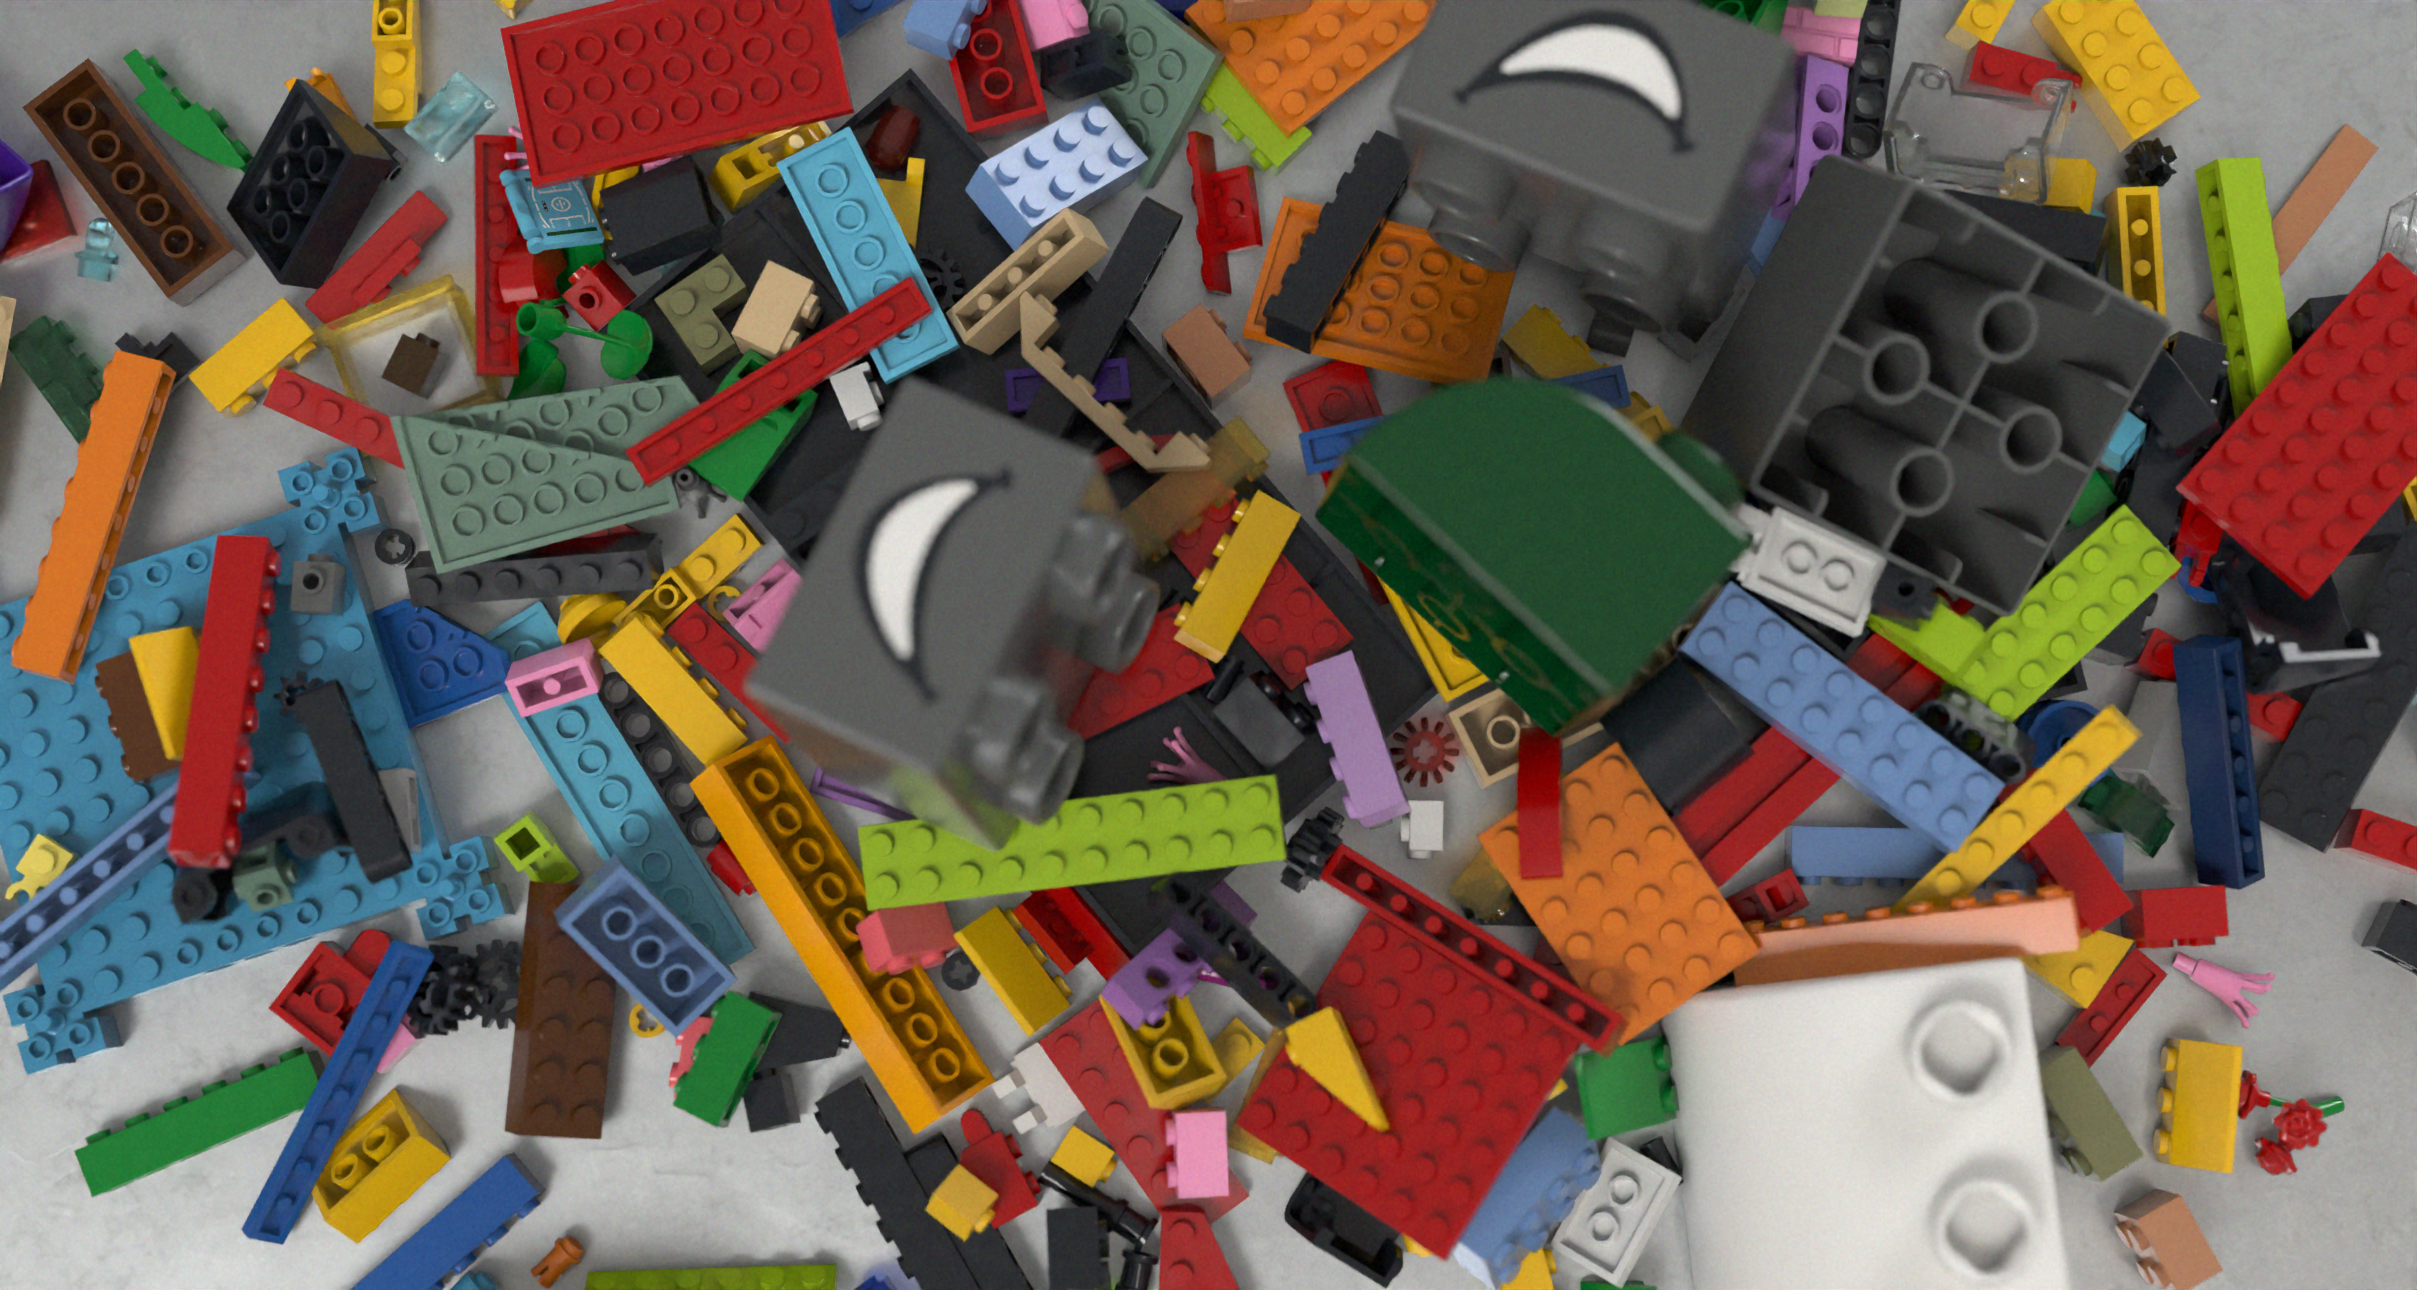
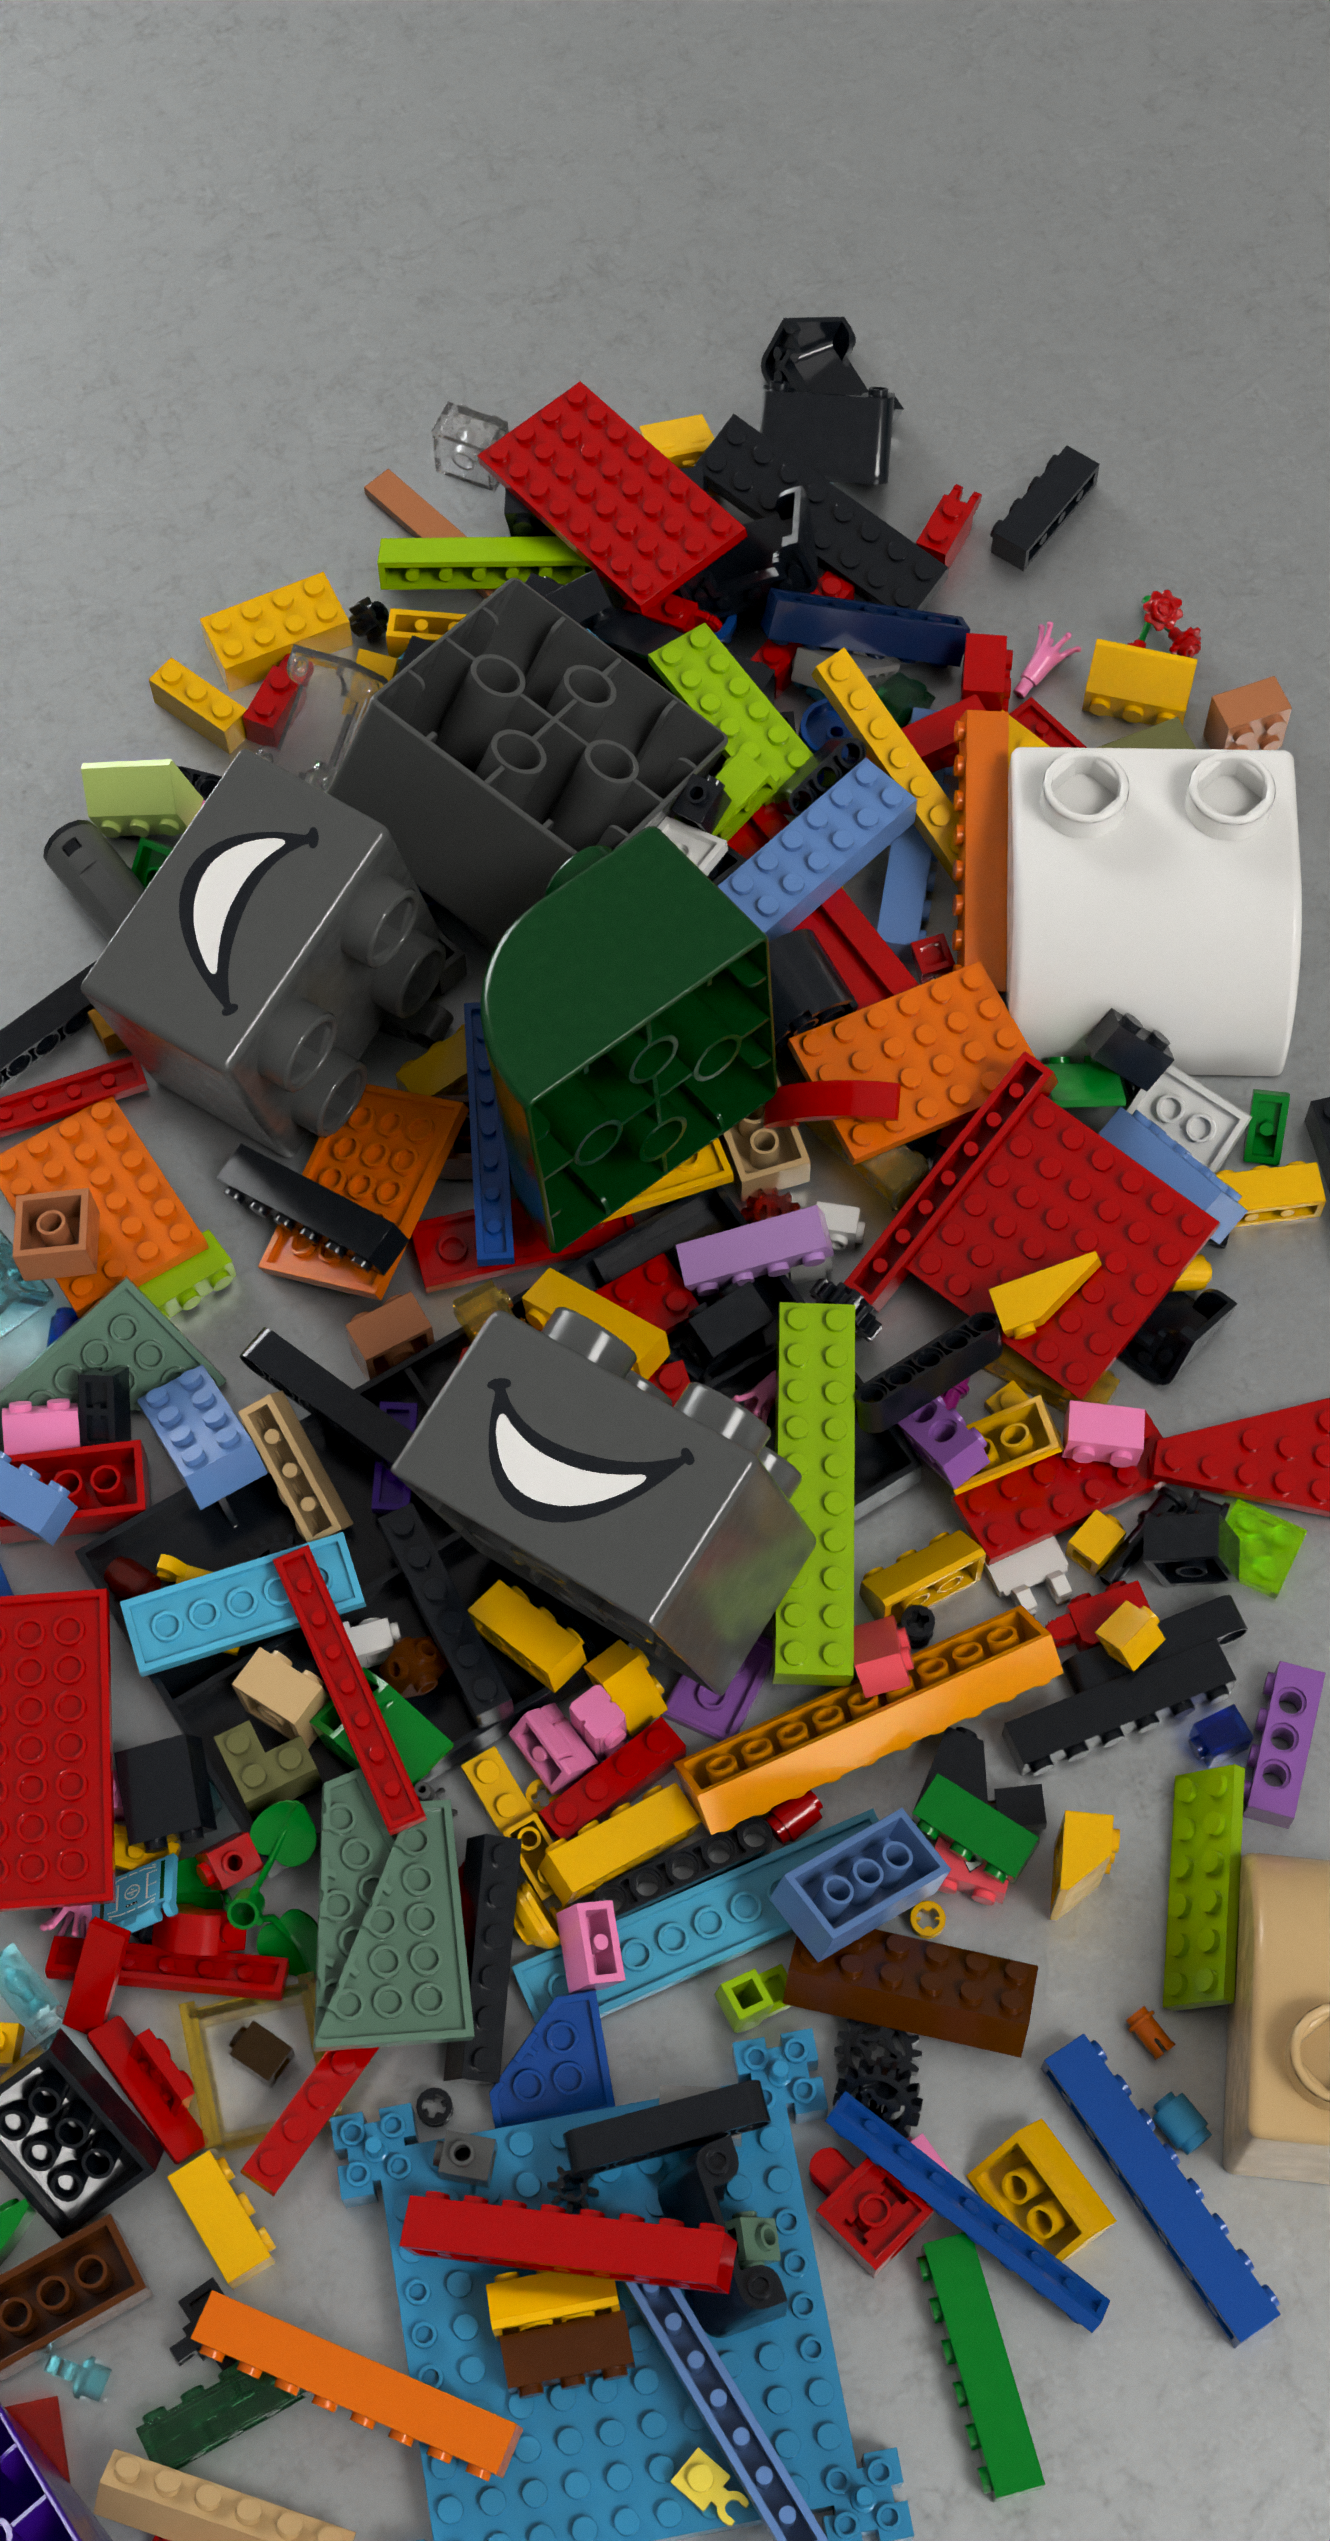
camera: 80 degrees left, 20 degrees down
yellow slope [708,121,833,213] -> none
red bracket [1012,886,1134,982] -> none
tan slope [1020,291,1213,473] -> none
red bracket [1186,131,1263,295] -> none
none -> red tile [62,1916,131,2035]
none -> reddish brown brick [378,1636,448,1698]
none -> yellow slope [1049,1810,1120,1921]
none -> black brick [1085,1009,1175,1092]

